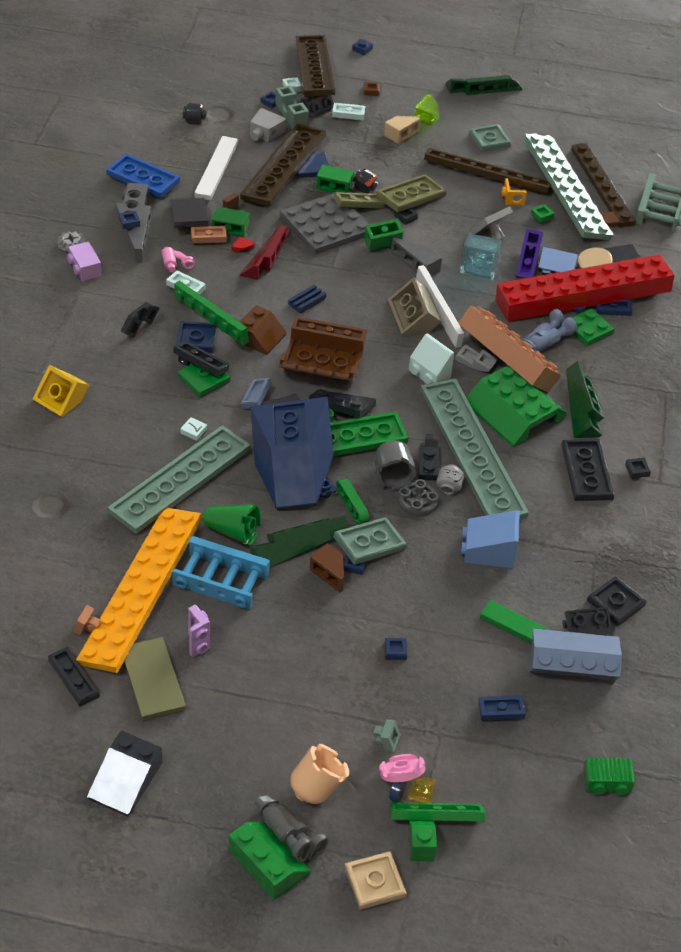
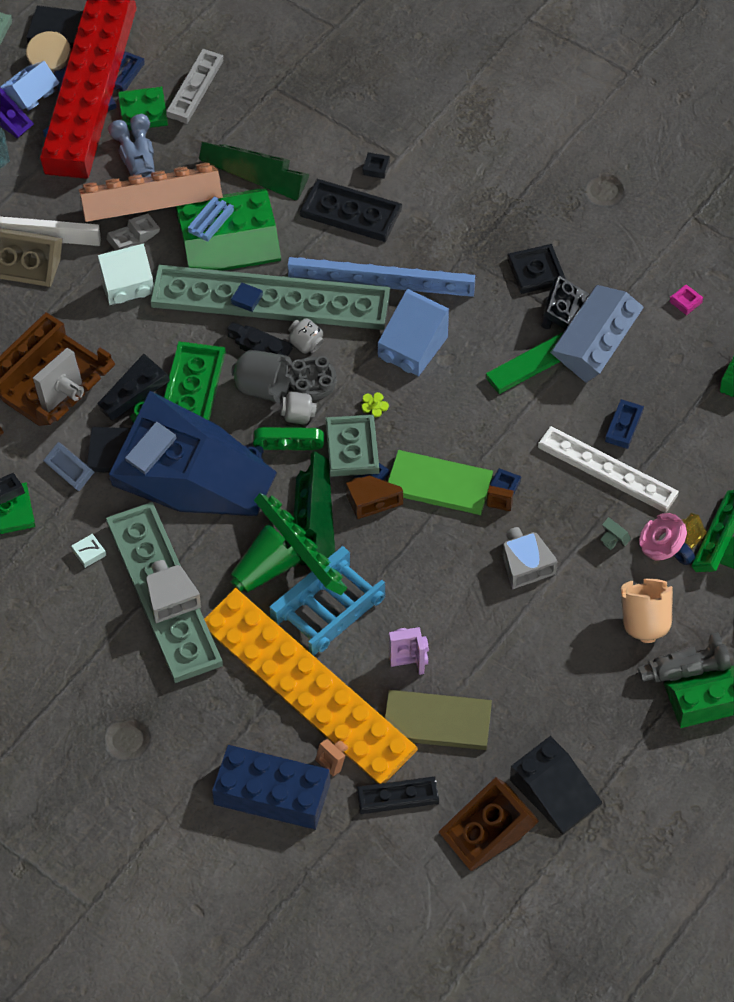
camera: 60 degrees left, 10 degrees up
none -> light grey tile [33,348,84,413]
none -> sand blue tile [125,422,177,475]
none -> light grey torso [146,560,201,623]
none -> light grey hinge [167,49,223,124]
none -> medium blue tile [188,196,234,242]
none -> dark blue brick [212,745,330,830]
none -> dark blue tile [231,282,263,312]
none -> green plate [254,493,347,595]
none -> light grey head [280,392,316,425]
none -> medium blue plate [288,257,475,297]
none -> lime plant [361,392,389,418]
none -> bright green tile [388,450,493,515]
none -> reddish brown slope [438,777,539,871]
none -> reddish brown tile [487,485,514,511]
none -> light grey torso [502,527,558,589]
none -> white tile [538,426,679,513]
none -> dark pink tile [670,284,703,315]

